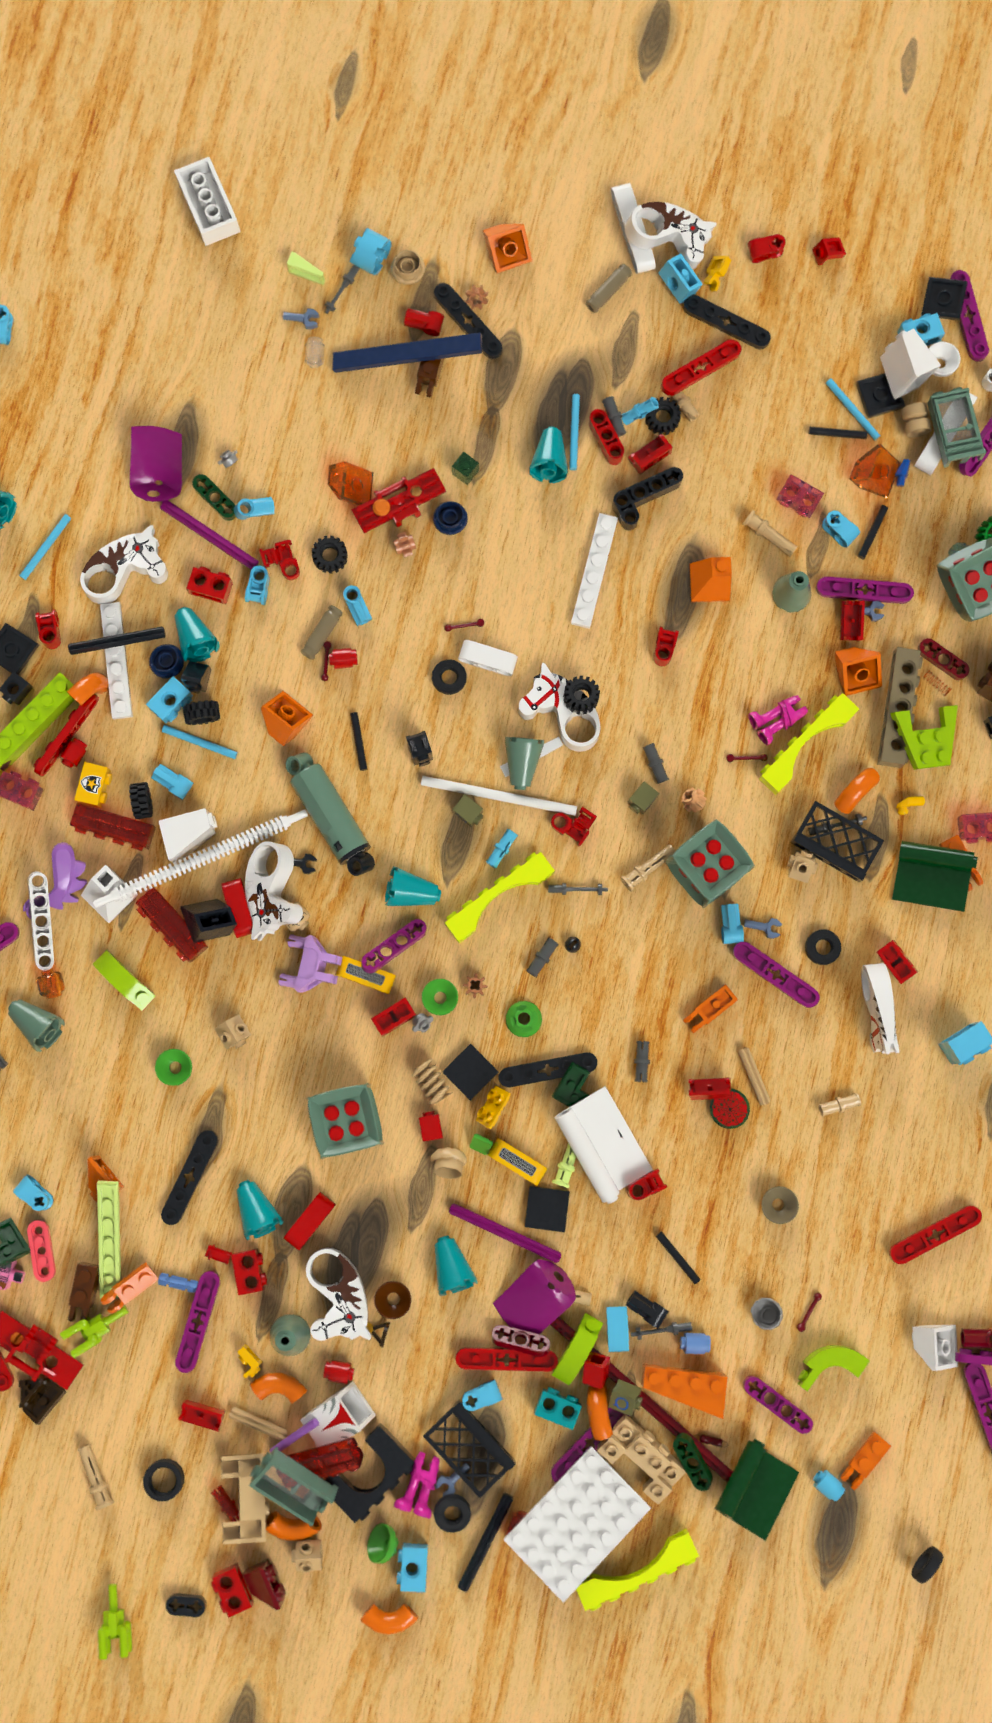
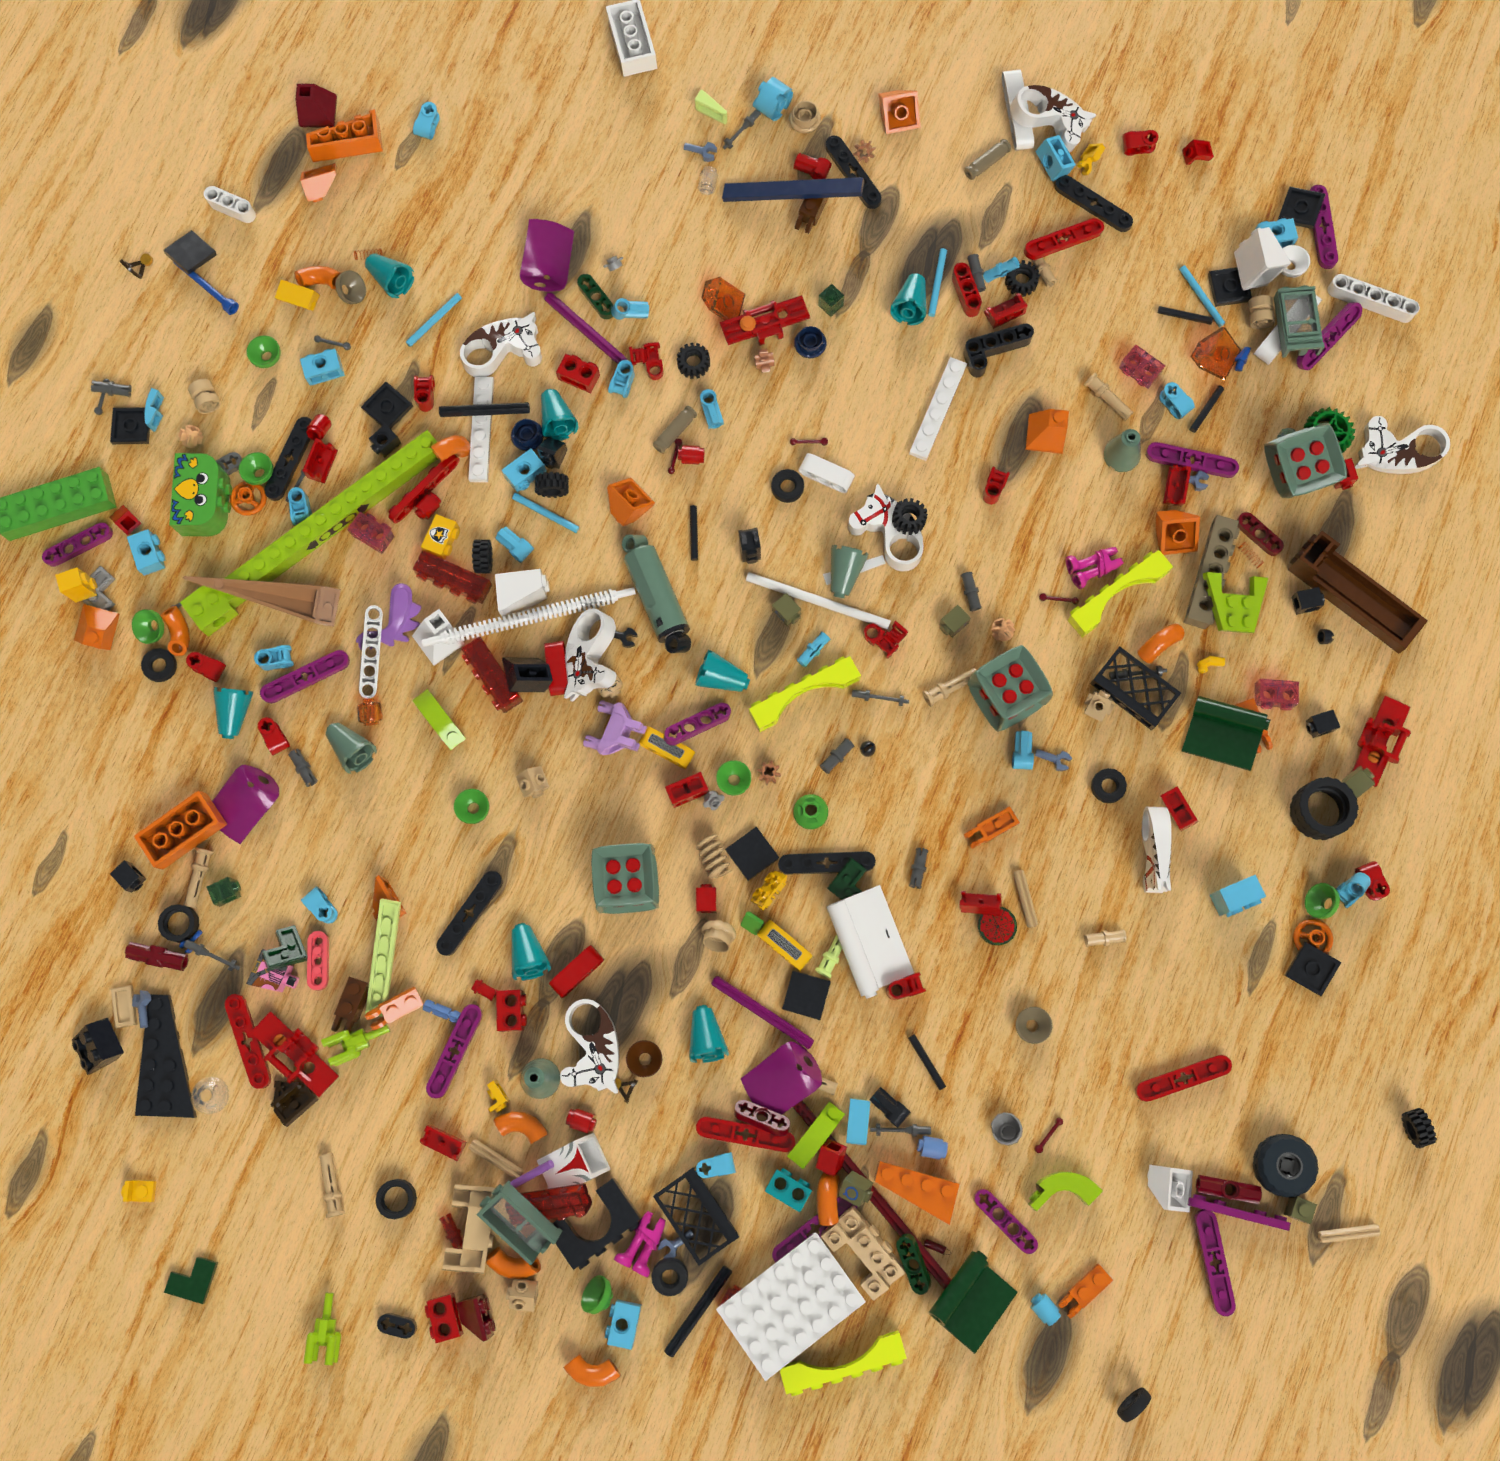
camera: 15 degrees right, 5 degrees down
magenta piece [733,942,820,1008] -> none

